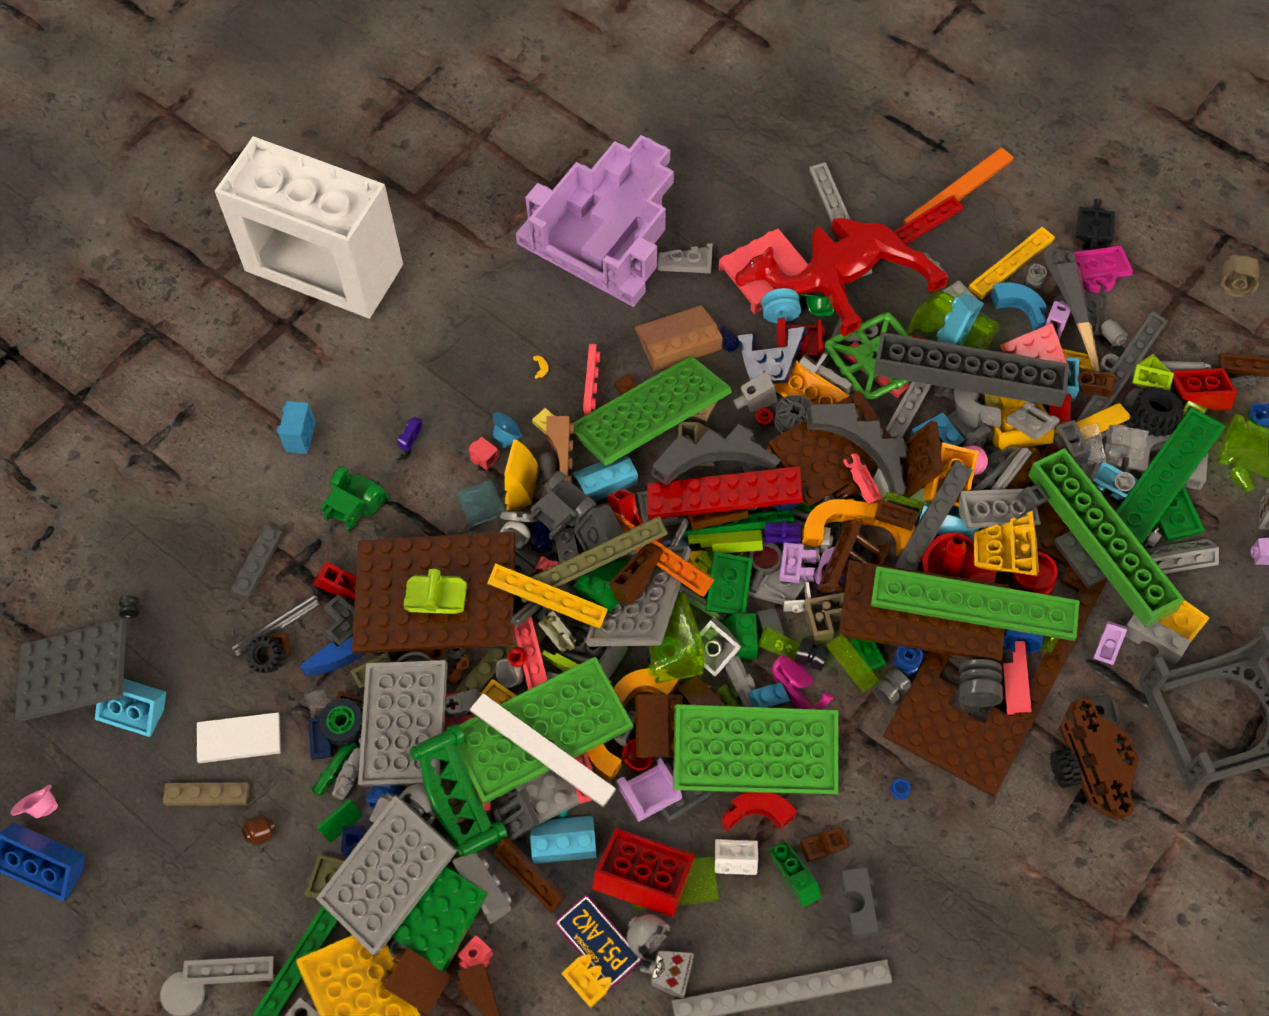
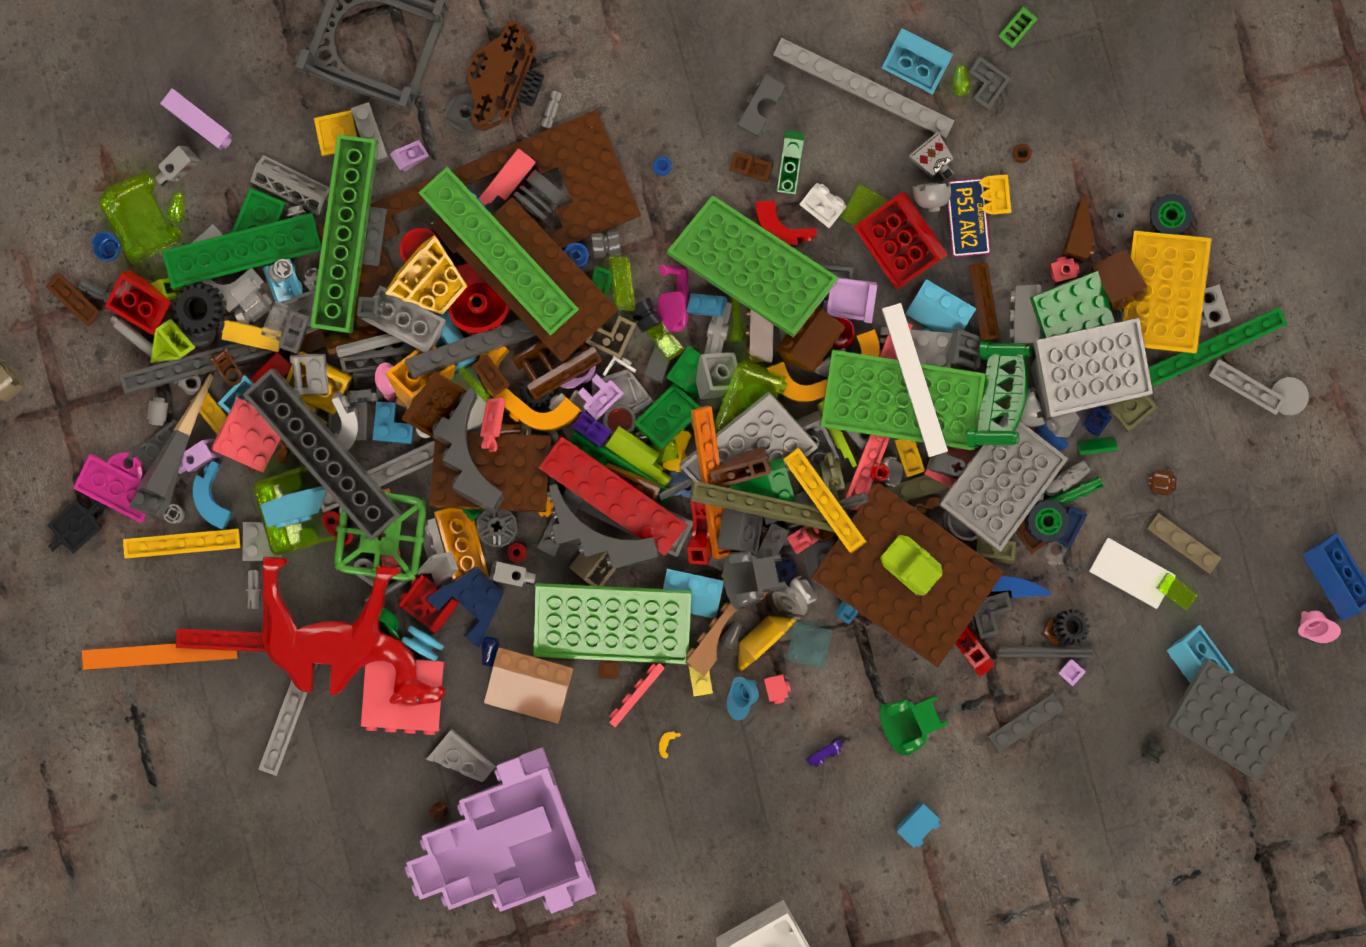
camera: 145 degrees left, 25 degrees up
none -> reddish brown plate [429,802,448,819]
none -> light grey axle [541,91,561,128]
none -> lavender plate [1058,659,1085,686]
none -> clear neon green tile [1156,573,1198,611]

